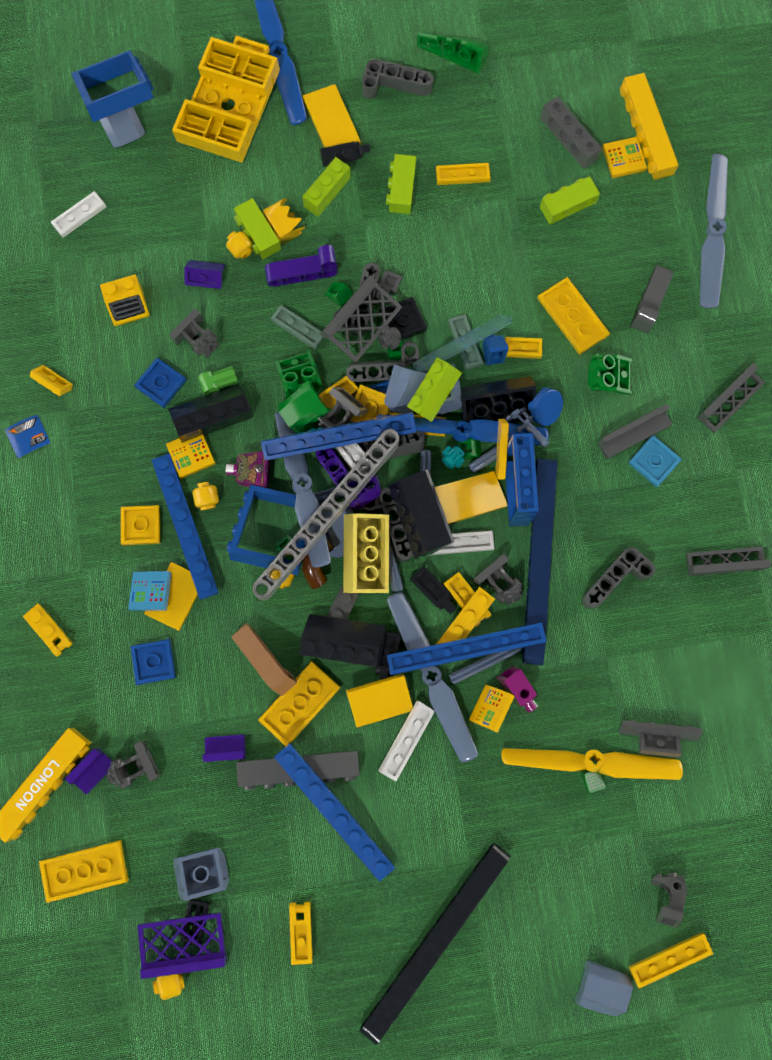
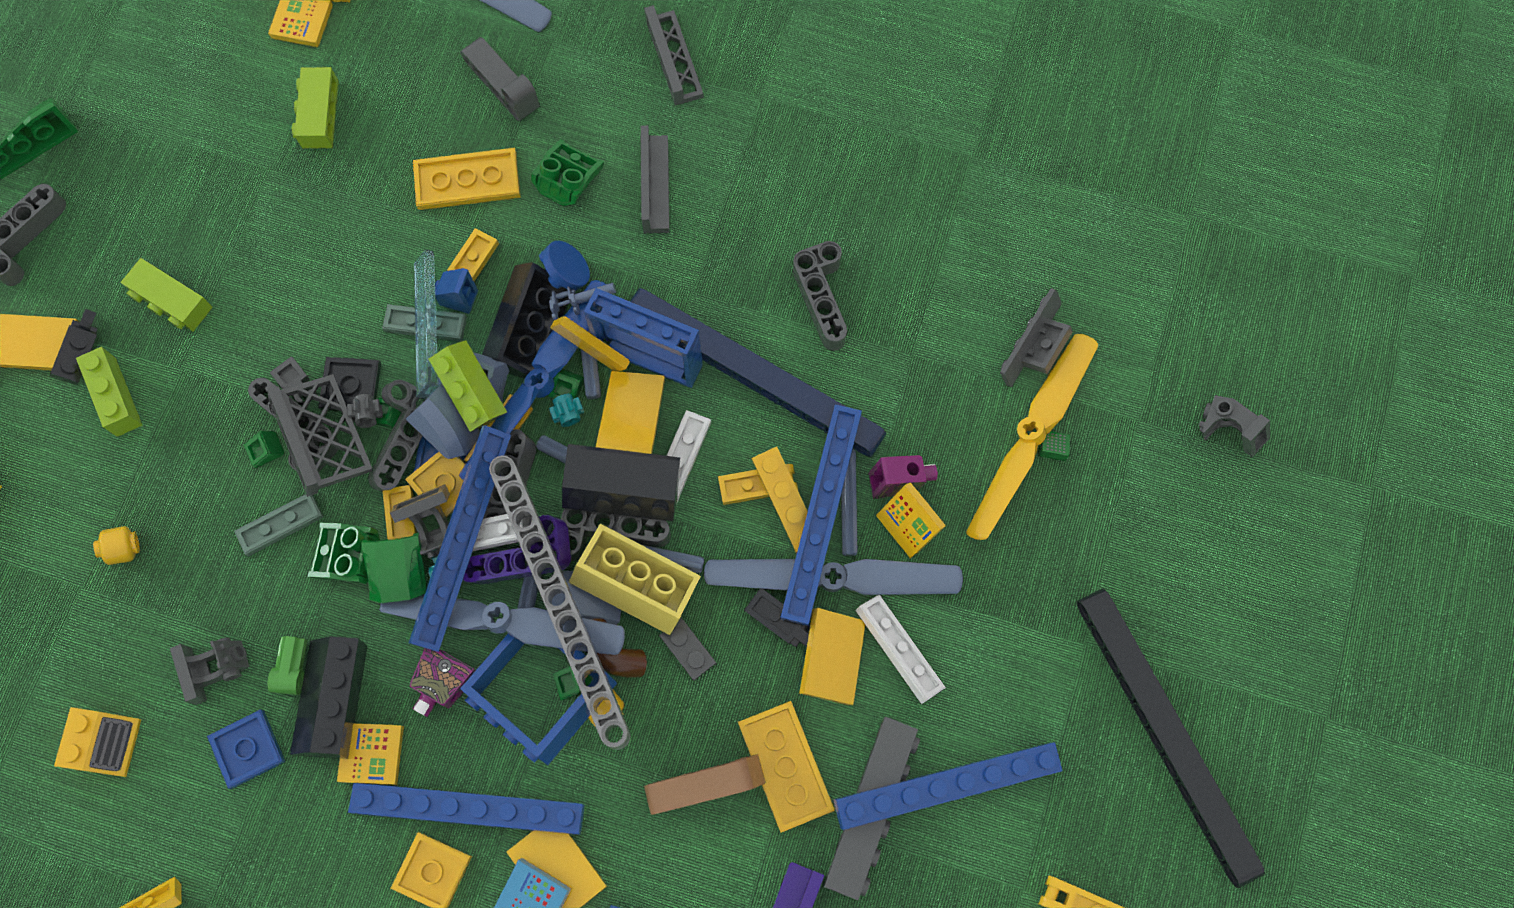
camera: 60 degrees left, 5 degrees down
dark purple panel [184,260,225,289] -> none
yellow head [192,482,219,510] -> none
lime brick [233,198,281,260] -> none
yellow piece [263,198,305,246] -> none
dark purple beam [265,245,338,287] -> none
black slope [299,614,386,667] -> none
black hinge [410,566,457,615] -> none
yellow tile [436,163,490,185] -> none
dark grey tile [473,554,523,606] -> none
dark grey brick [540,97,602,169] -> none
sand blue slope [575,960,633,1017] -> none
dark azure tile [628,435,682,488] -> none
yellow plate [628,932,713,989] -> none
dark grey fence [686,547,771,576] -> none

